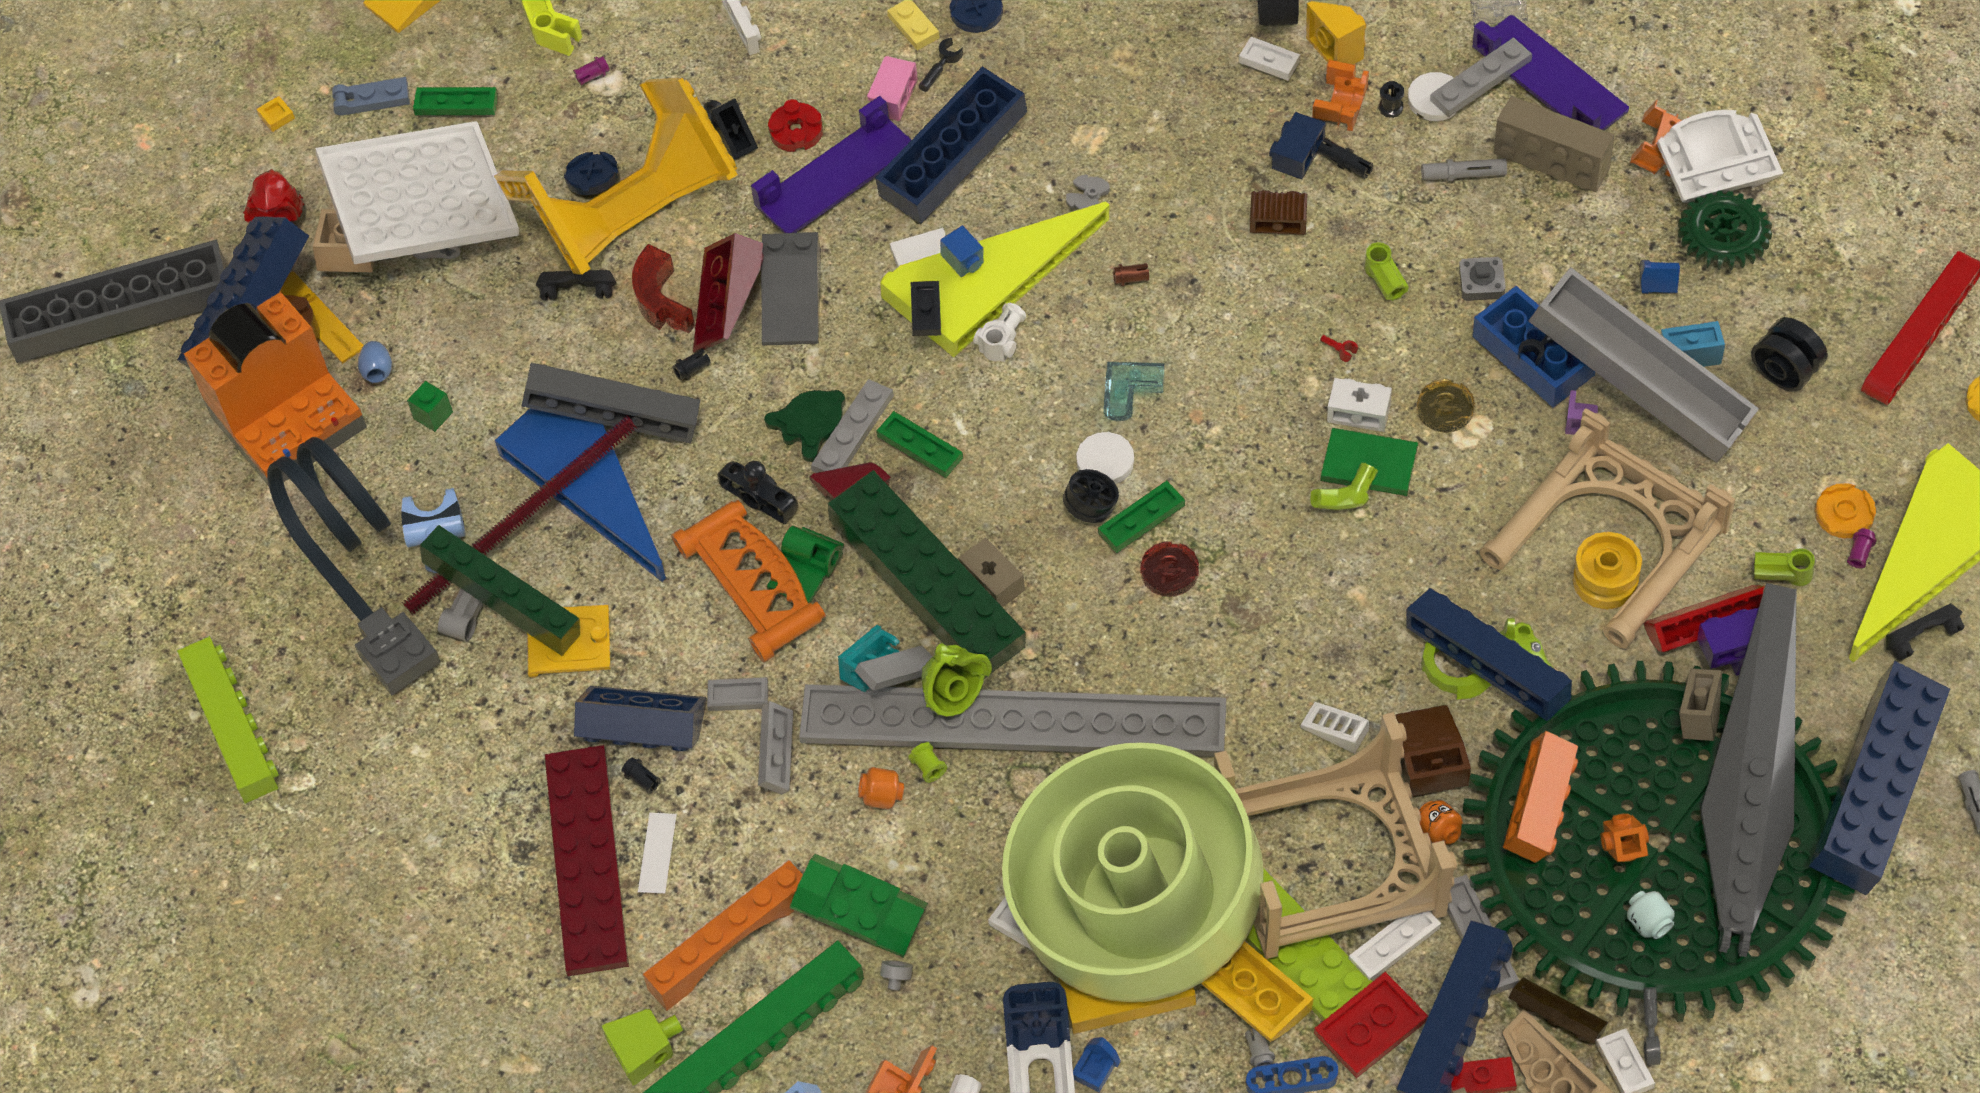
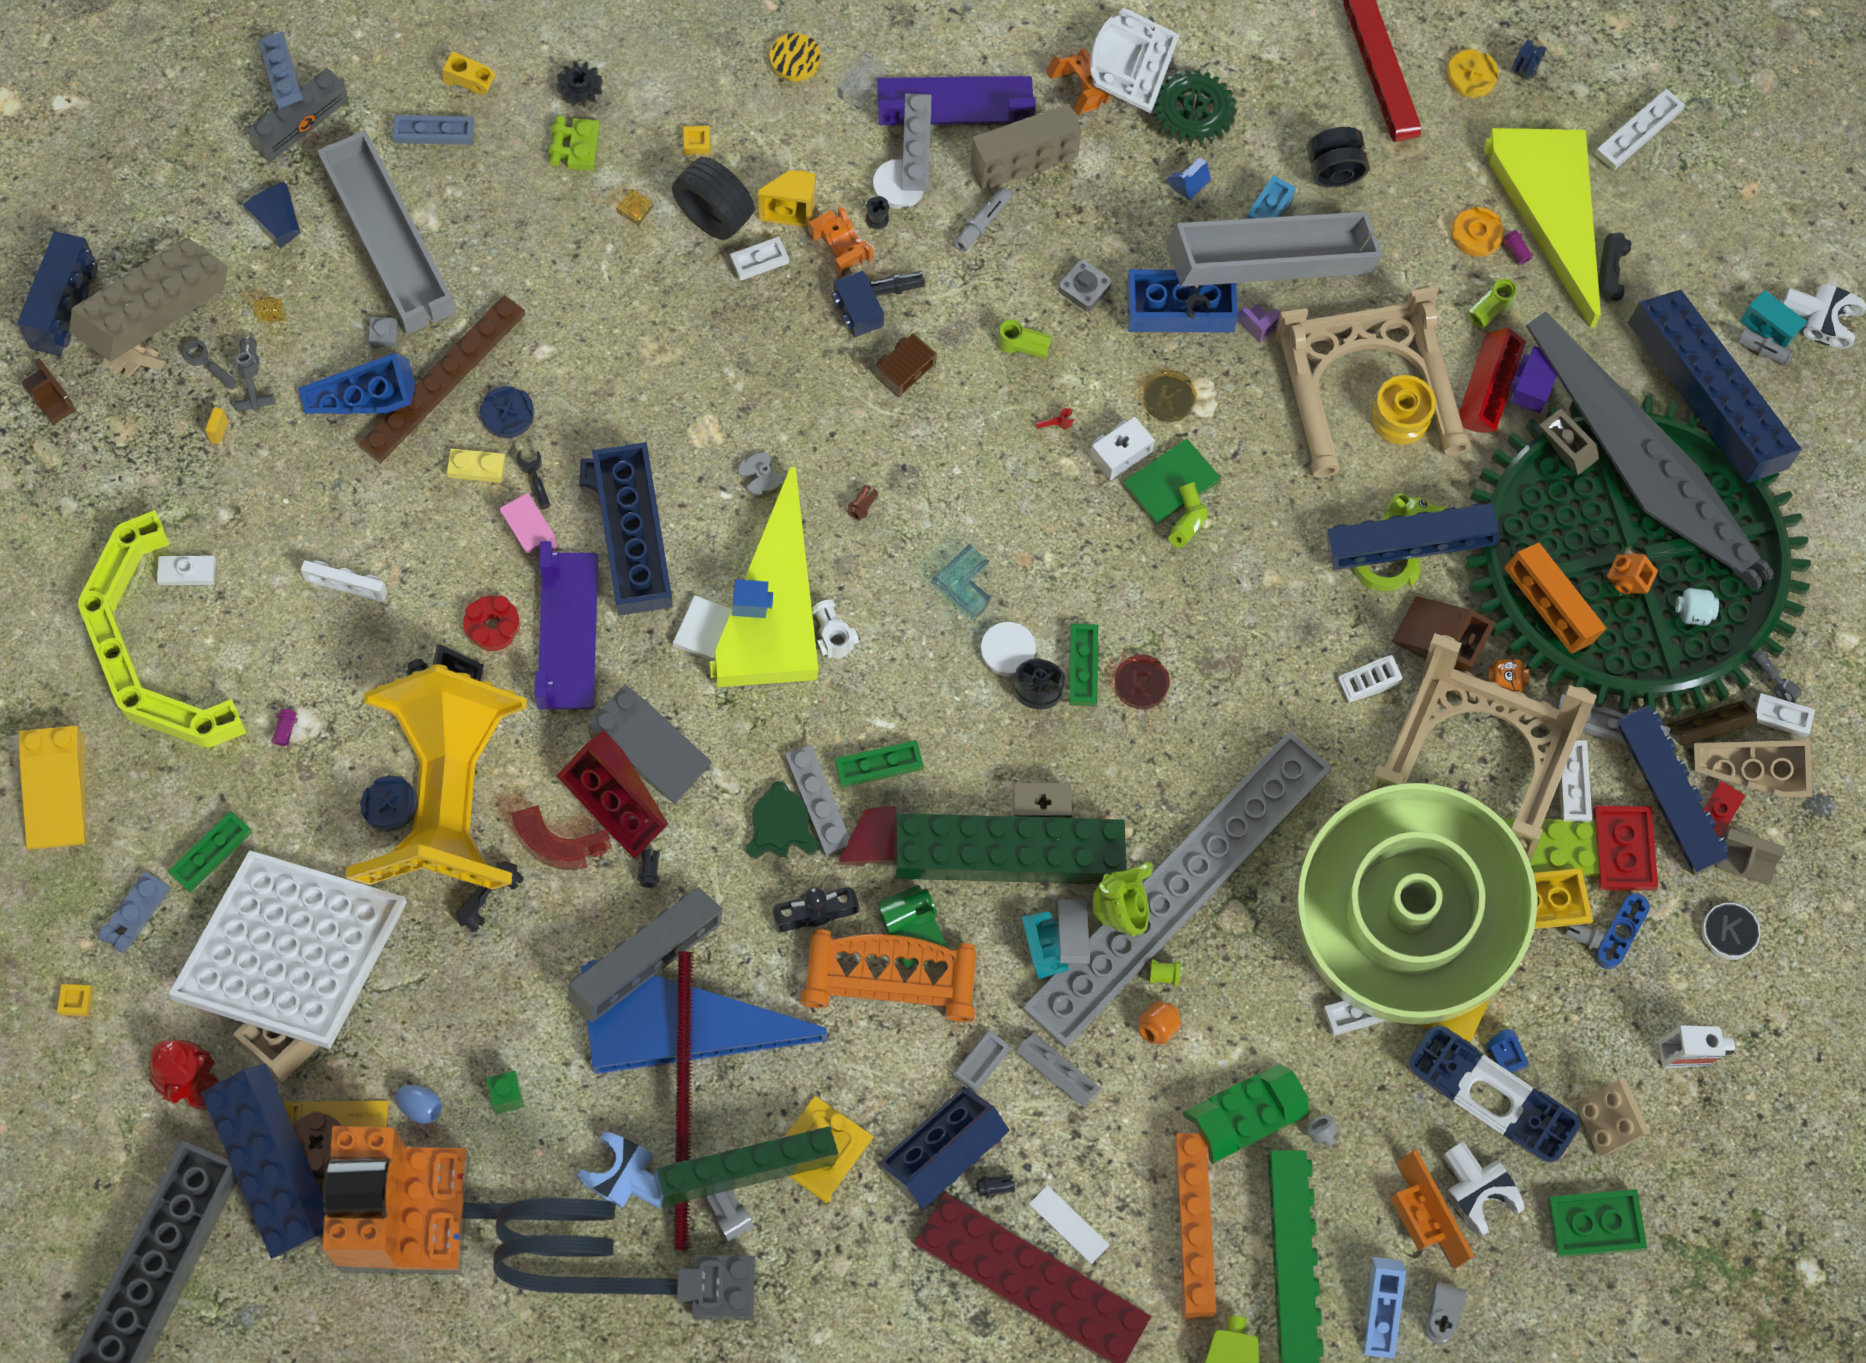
camera: 60 degrees left, 10 degrees up
black plate [911,281,941,336] -> none

